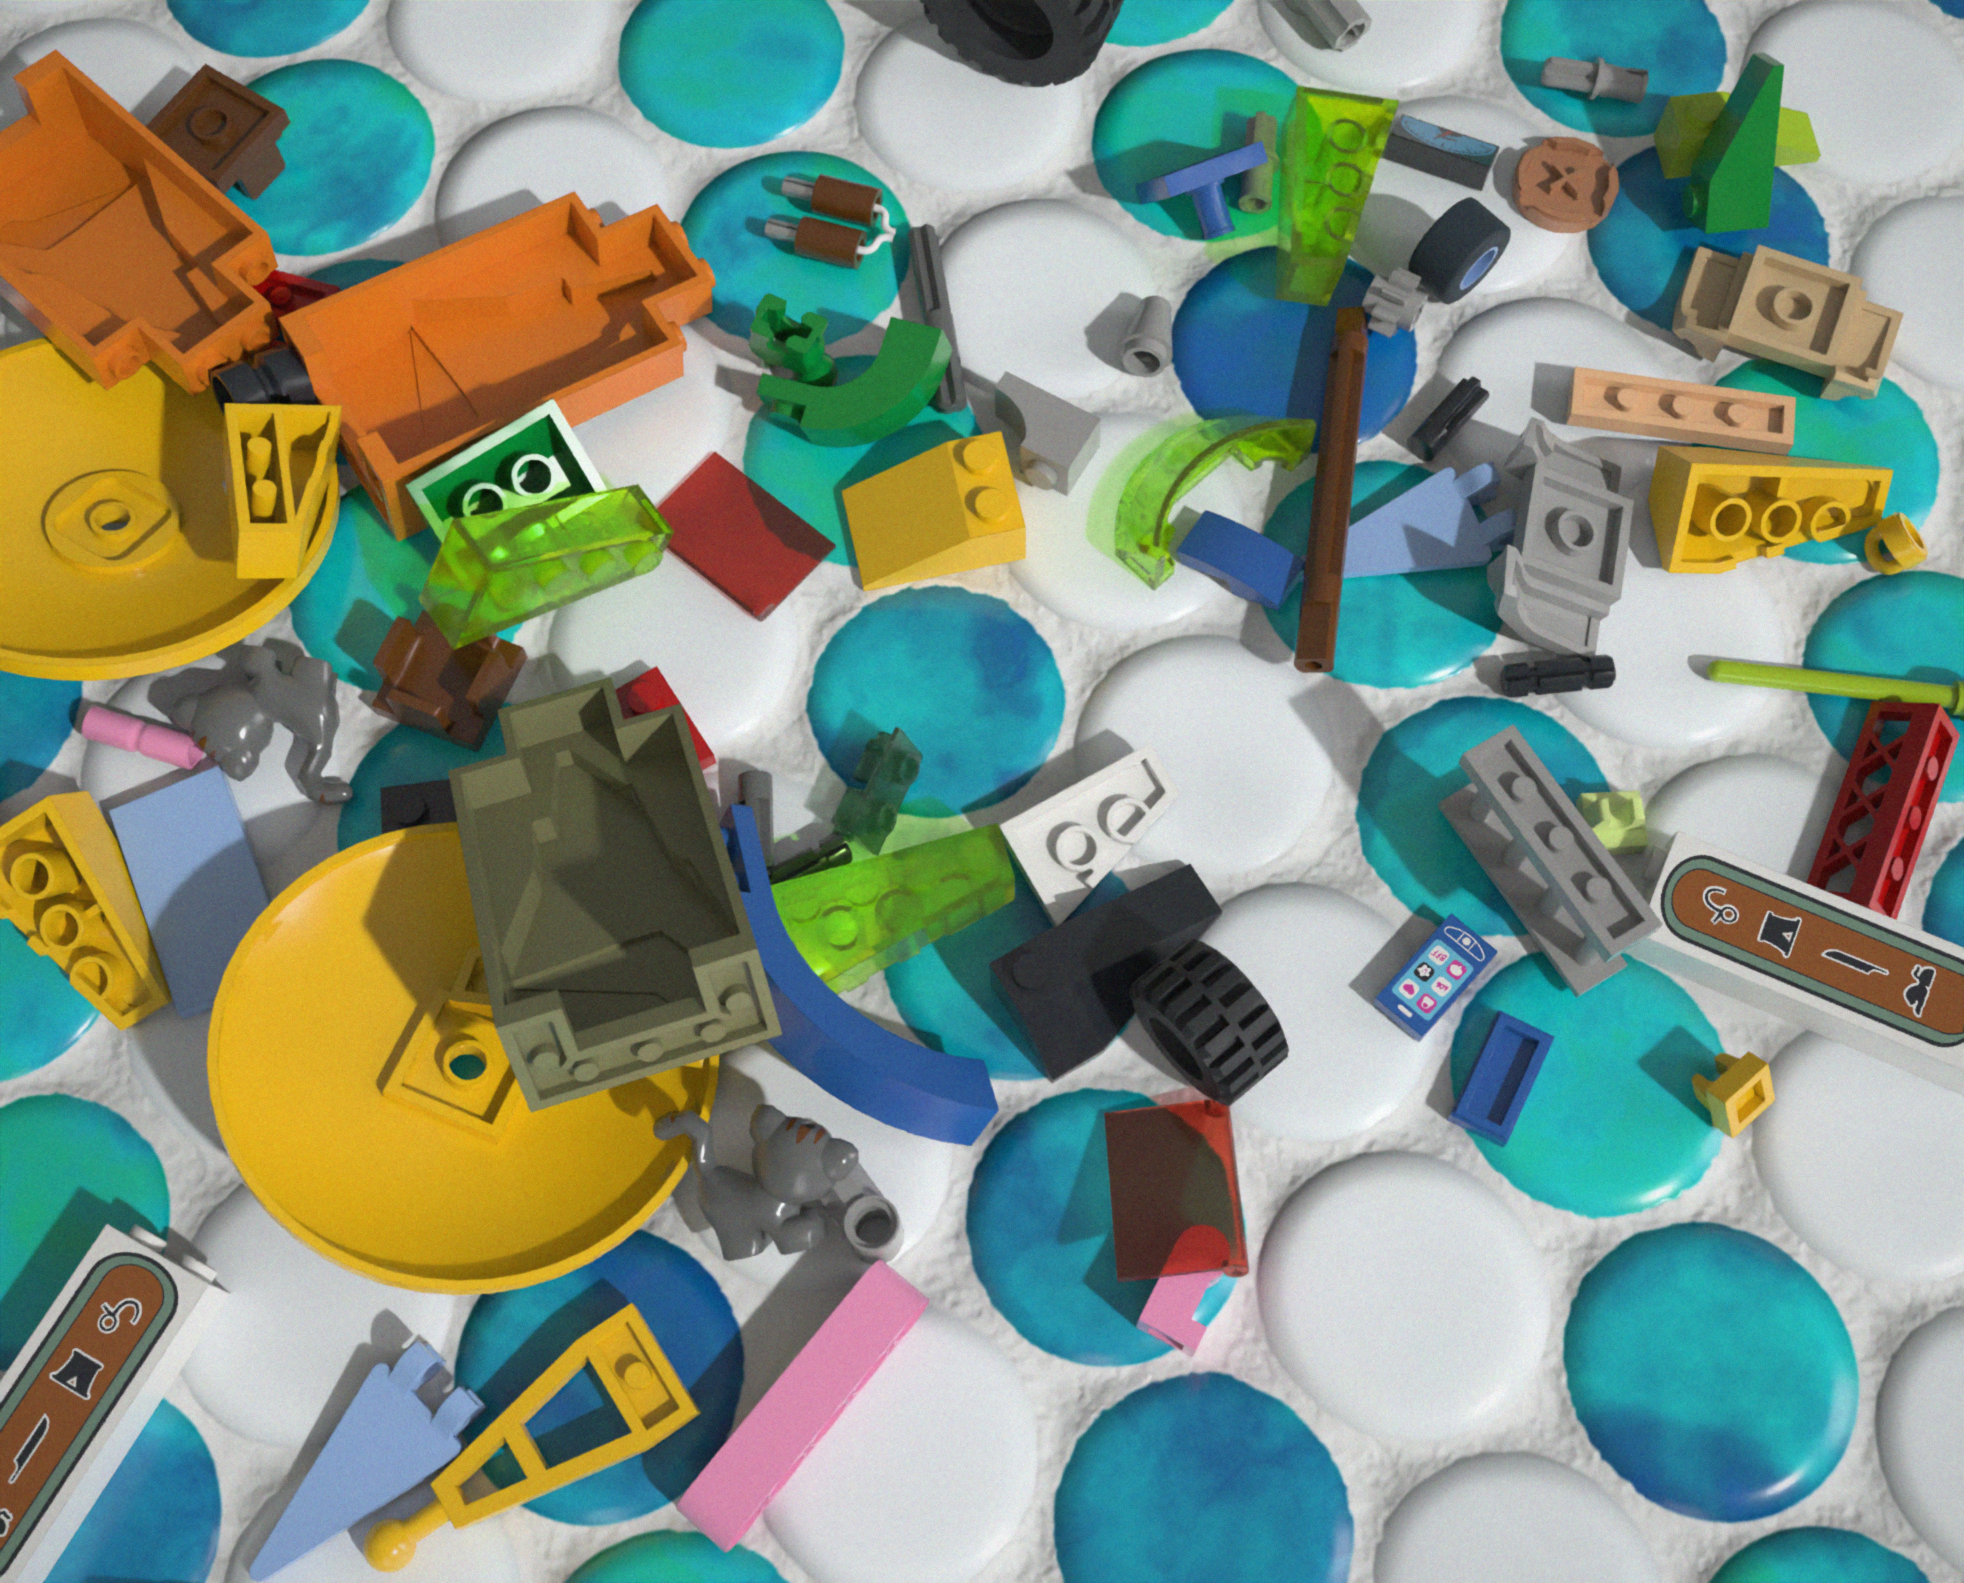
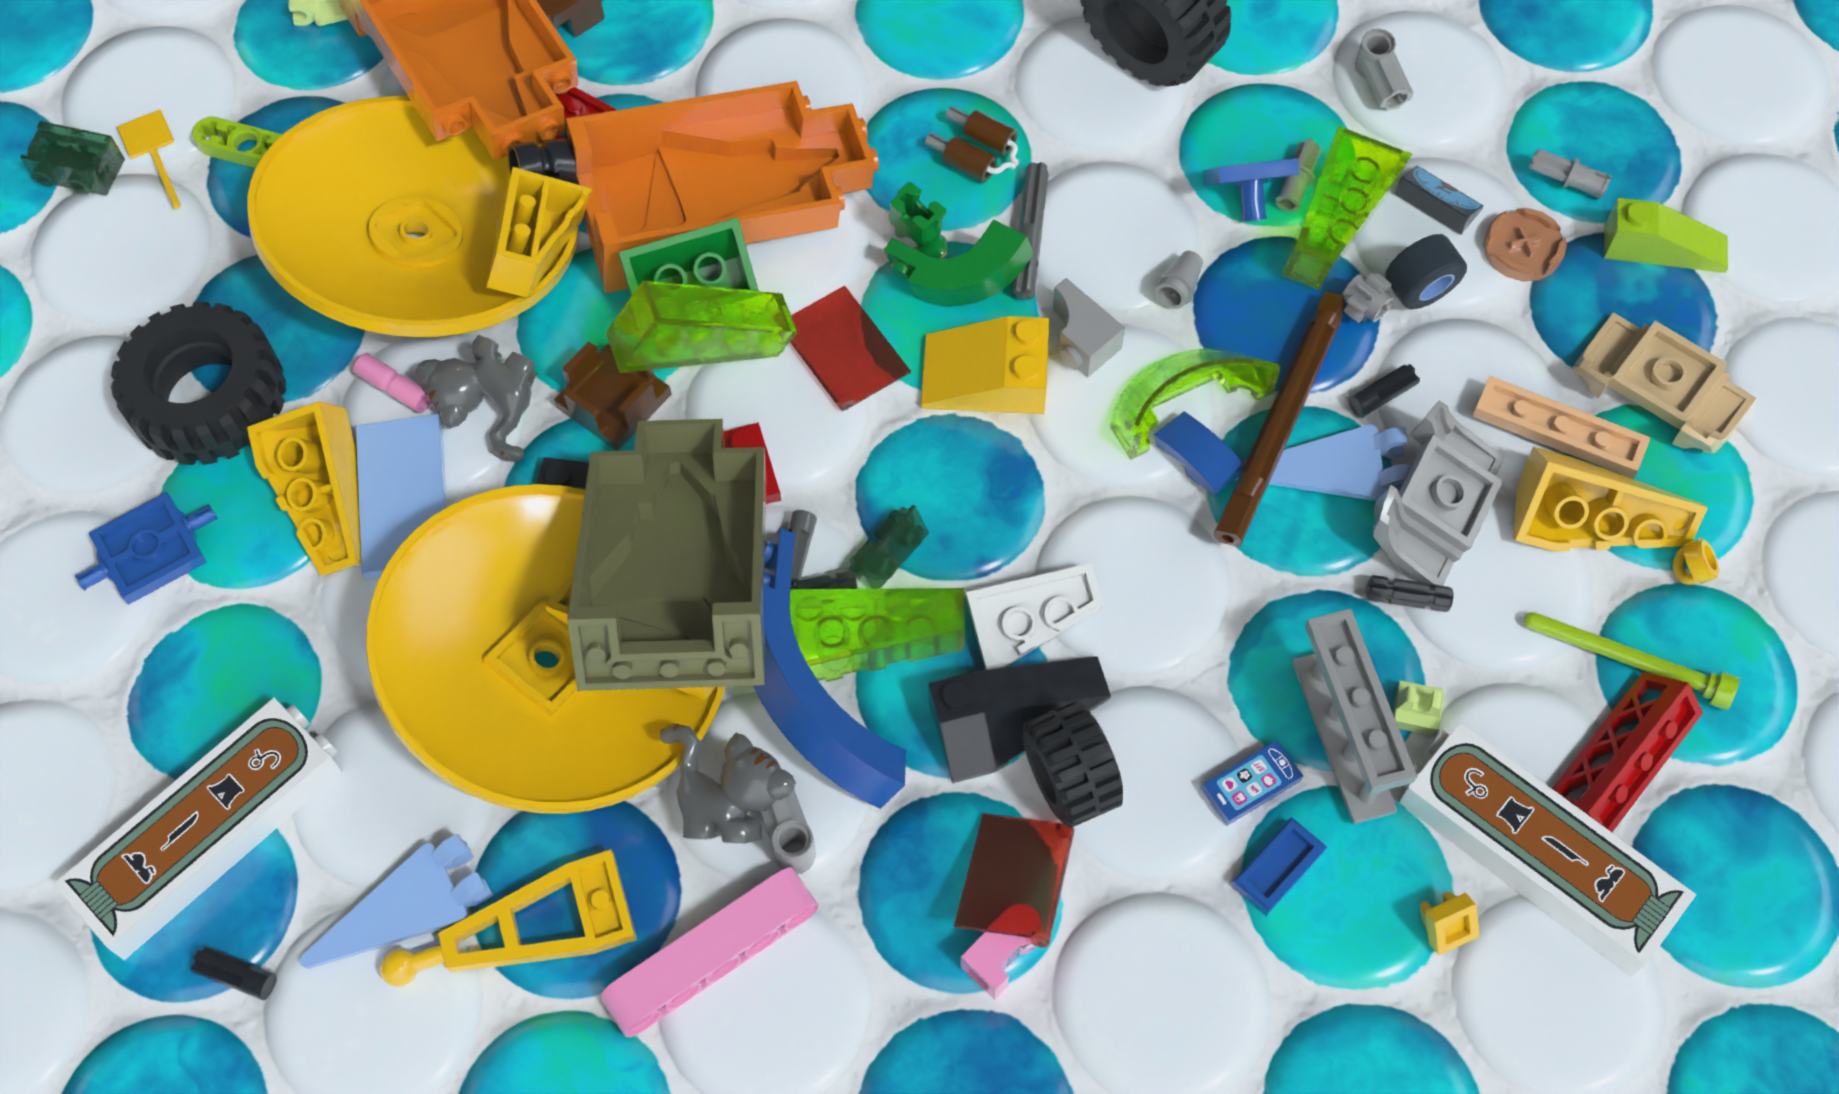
camera: 15 degrees right, 5 degrees down
green slope [1682,52,1784,234] -> none

